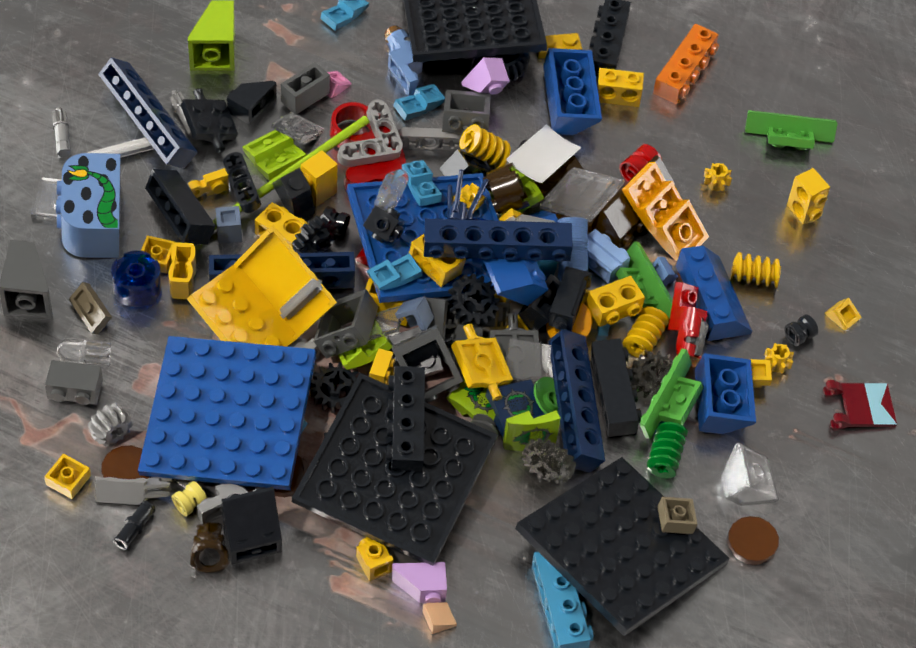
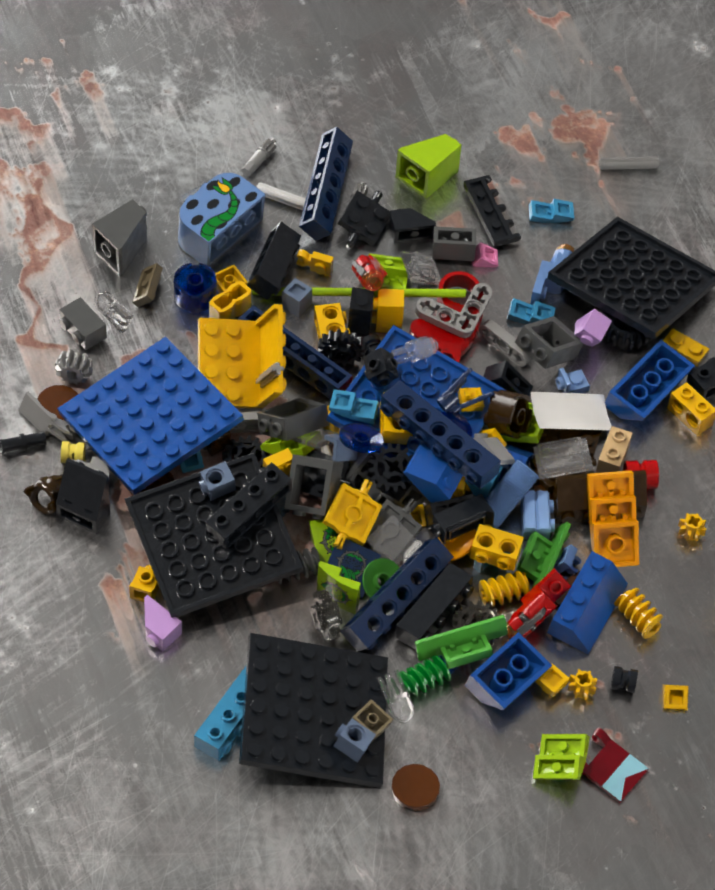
camera: 45 degrees right, 0 degrees up
yellow piece [44,453,91,499] -> none
black beam [223,152,261,213] -> none
dark azure slope [402,160,442,206] -> none
light nougat slope [423,602,457,634] -> none
yellow piece [459,124,511,169] -> none
clear slope [721,442,779,506] -> none
none -> sand blue brick [198,461,236,501]
none -> sand blue brick [334,718,376,763]
none -> clear blue dish [339,423,384,453]
none -> plate [351,255,388,291]
none -> clear arm [377,669,415,723]
none -> black hinge [463,175,521,247]
none -> lime slope [533,734,590,780]
none -> light blue bracket [555,368,590,393]
none -> tan brick [596,426,633,473]

